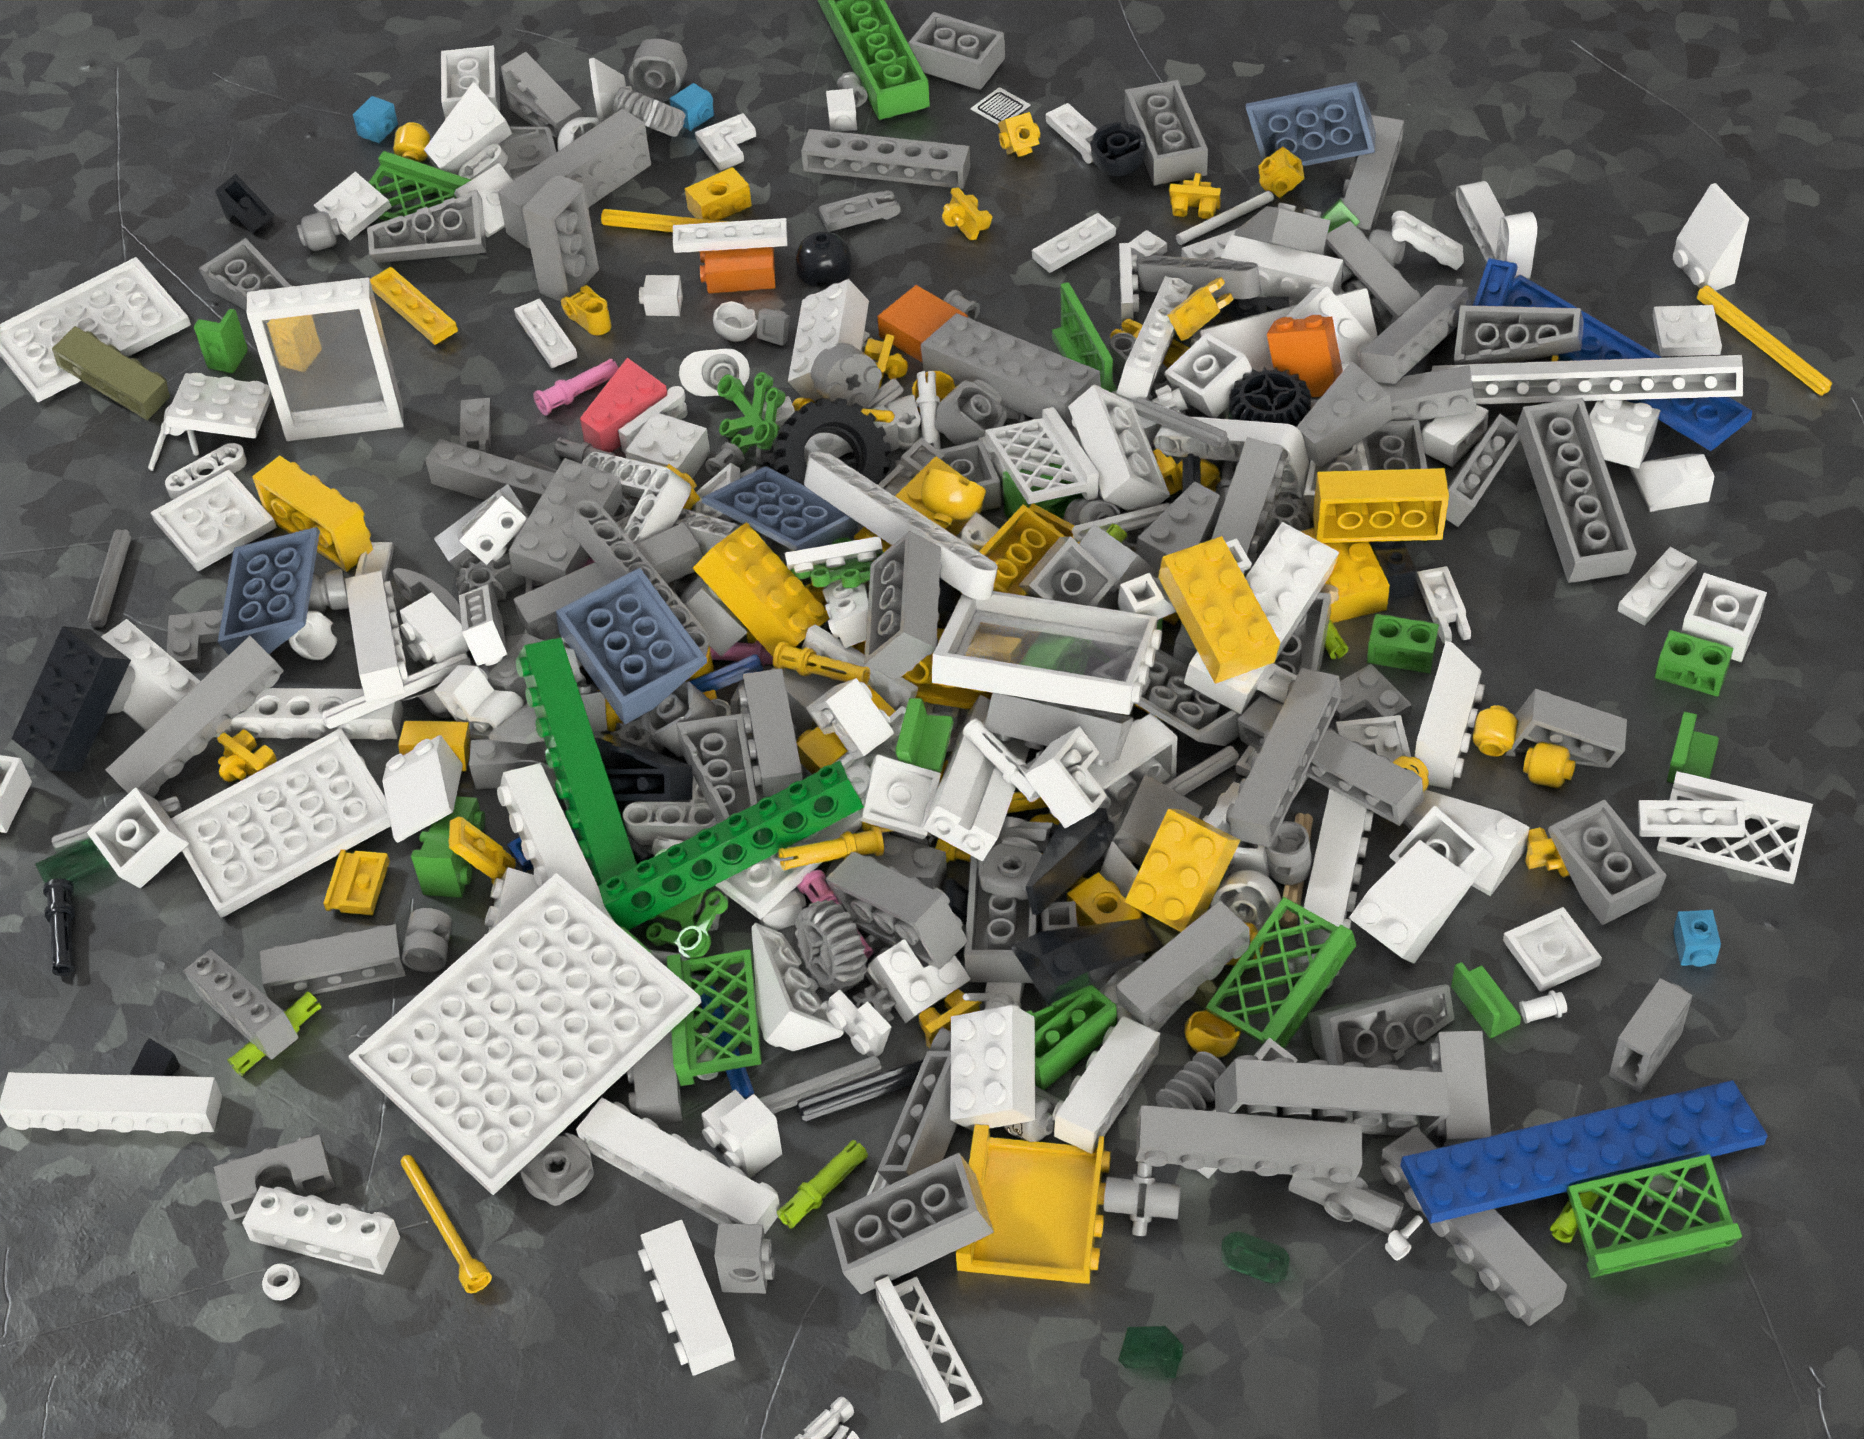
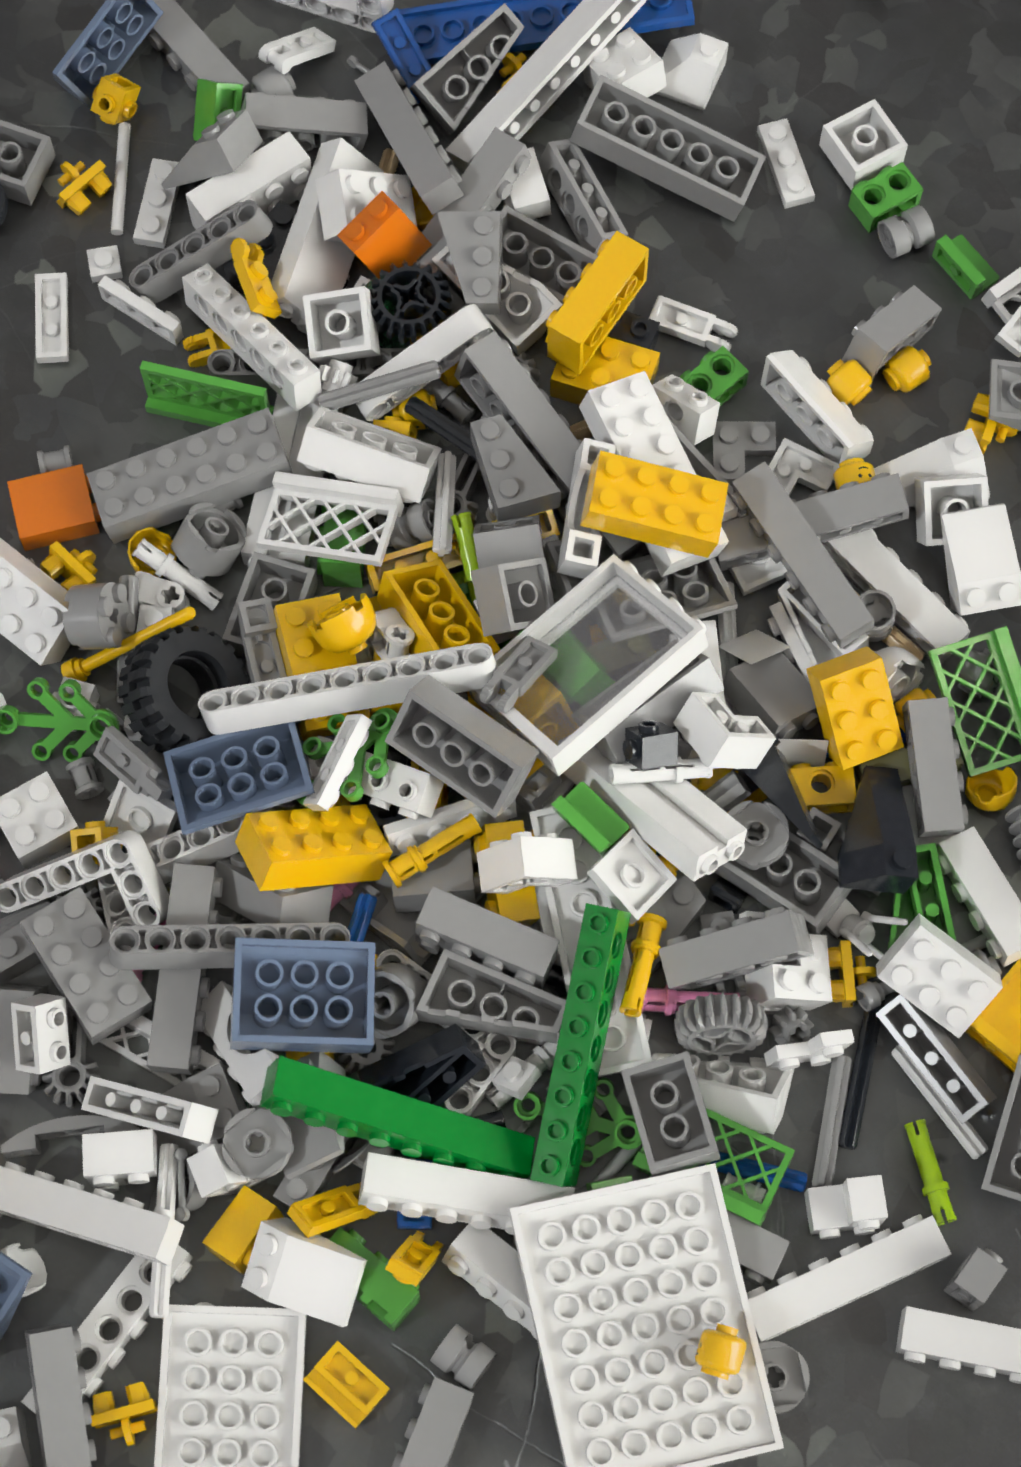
camera: 60 degrees left, 20 degrees up
none -> light grey hinge [93,726,173,801]
none -> light grey hinge [174,1148,190,1222]
none -> light grey plate [221,1108,294,1180]
none -> yellow hinge [287,1182,378,1238]
none -> light grey hinge [479,635,558,714]
none -> white plate [492,1056,542,1100]
none -> light grey brick [621,1051,720,1177]
none -> brick [623,721,678,770]
none -> white brick [652,374,720,446]
none -> yellow head [695,1323,747,1380]
none -> white sticker [719,630,791,664]
none -> light grey wheel [877,205,935,259]

